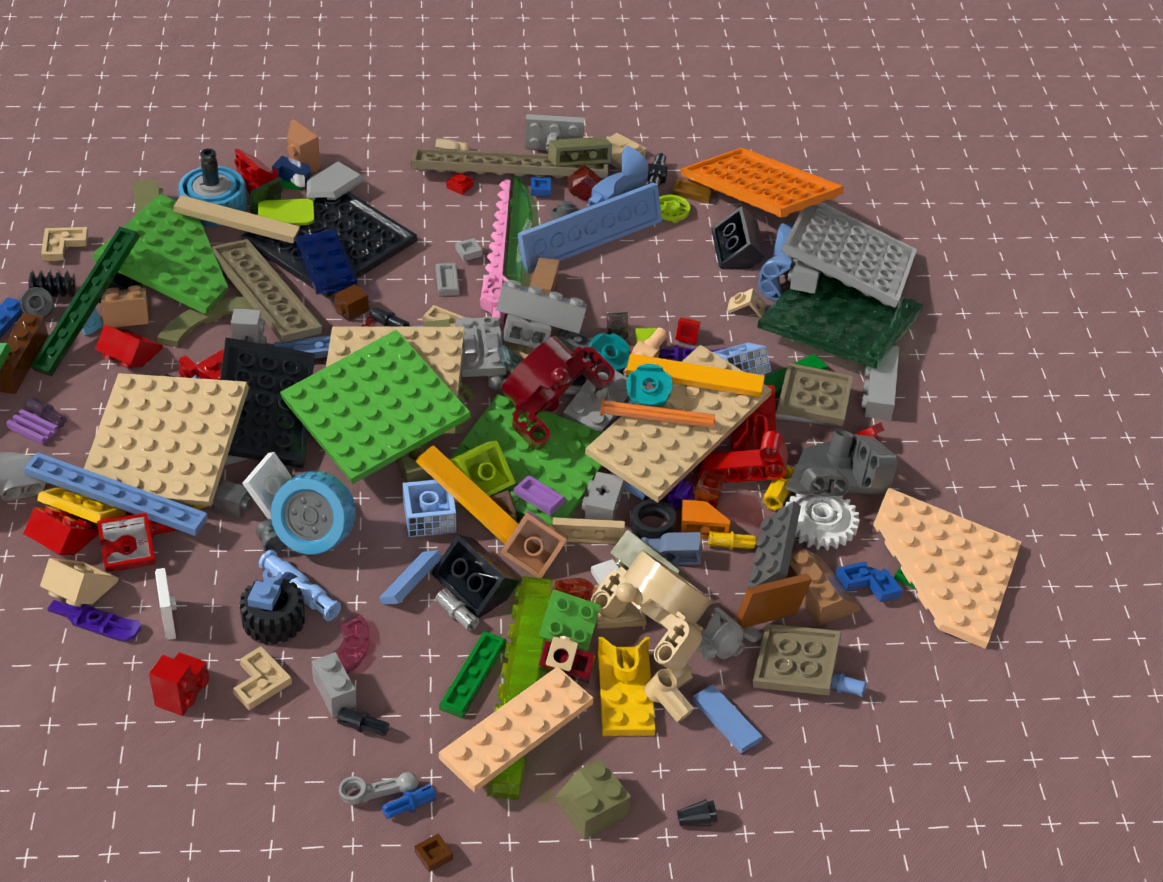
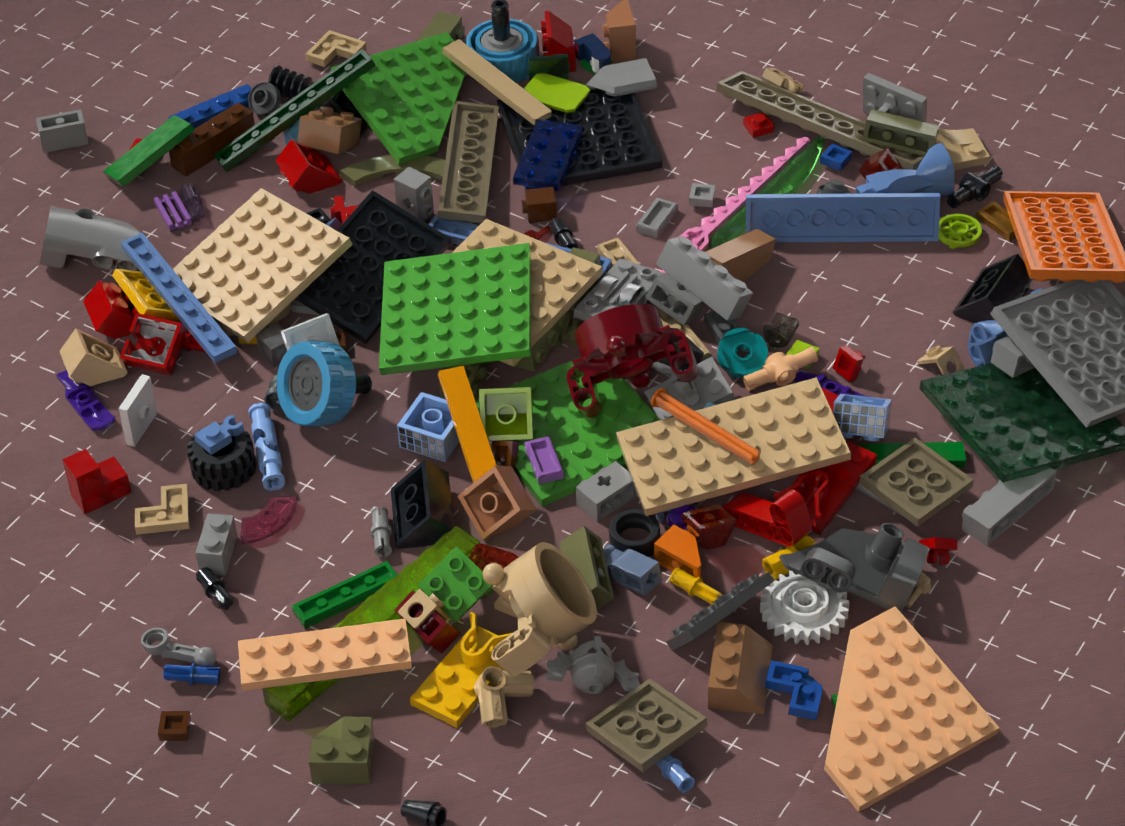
camera: 40 degrees right, 0 degrees up
medium blue tile [379,550,442,605] -> none
tan plate [553,518,625,544] -> none
light orange tile [626,353,764,398] -> none
teal plate [626,364,672,407] -> none
medium blue tile [692,684,762,754] -> none
dark orange tile [735,574,812,628] -> none

